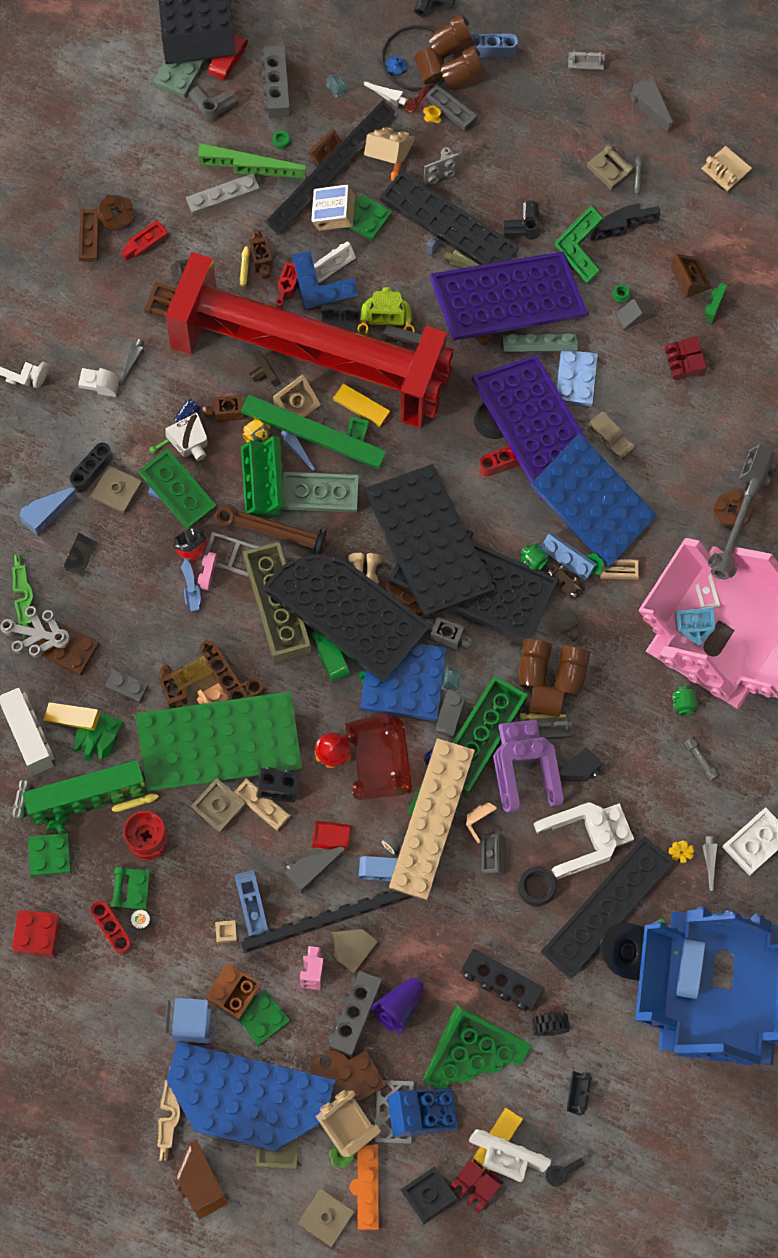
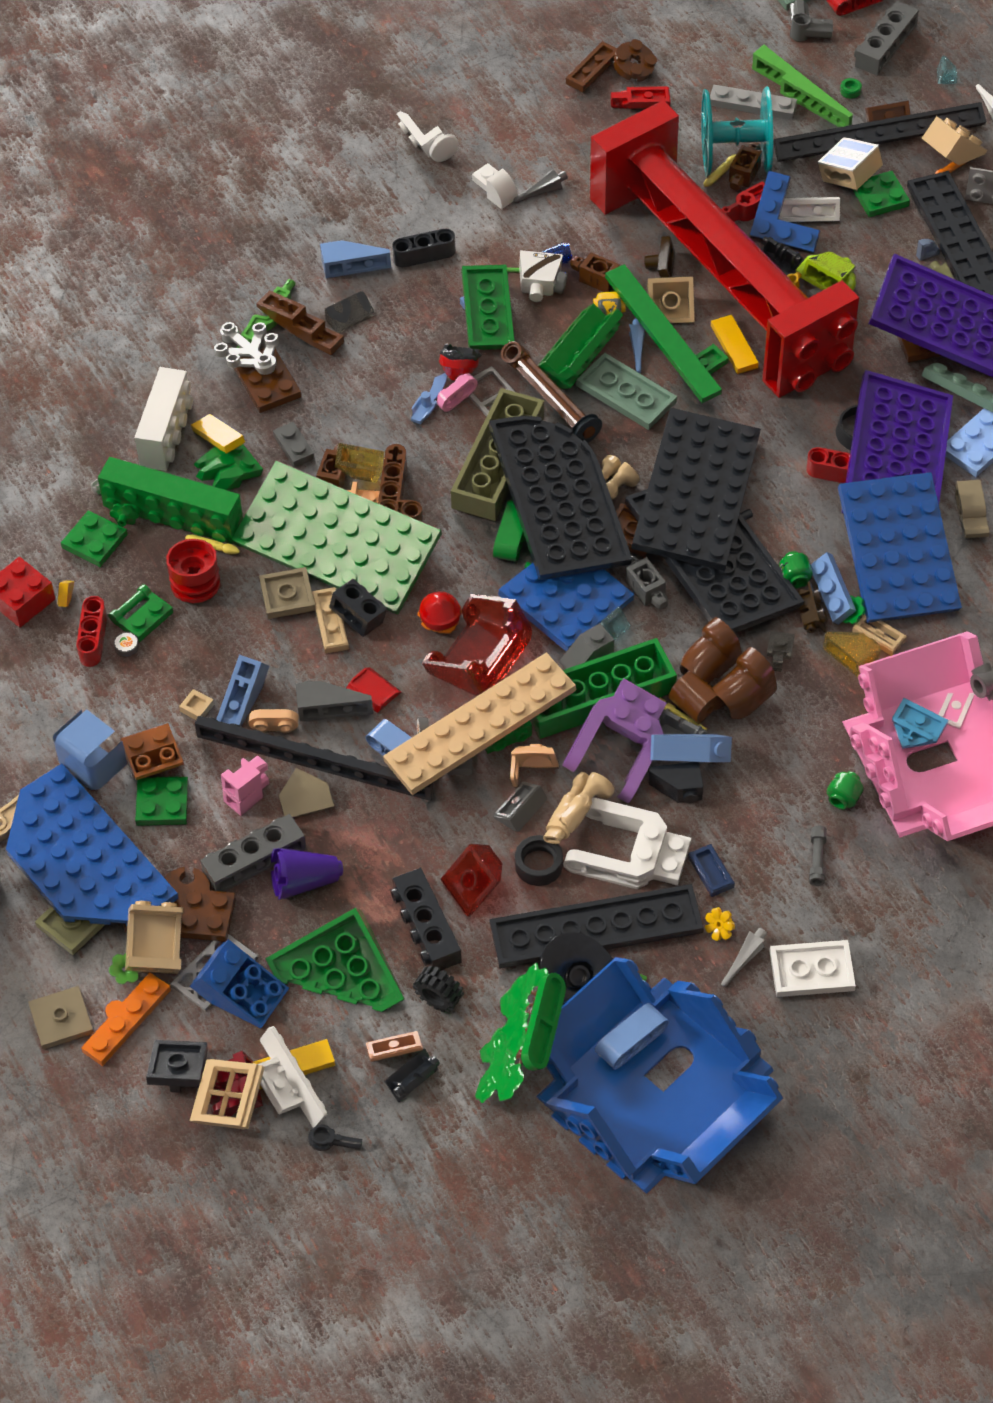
camera: 40 degrees right, 15 degrees down
dark tan plate [91,465,142,514] -> none
none -> yellow tile [57,580,74,607]
none -> tan piece [190,1059,265,1129]
none -> light nougat plate [249,709,299,733]
none -> reddish brown slope [256,290,344,355]
none -> nougat slope [366,1031,423,1062]
none -> clear red slope [441,844,503,917]
none -> green plant [475,963,566,1103]
none -> tan piece [543,772,615,844]
none -> dark grey tile [554,271,568,294]
none -> medium blue slope [650,734,732,762]
none -> dark blue tile [688,844,735,897]
none -> teal piece [701,86,773,177]
none -> clear yellow slope [823,632,881,677]

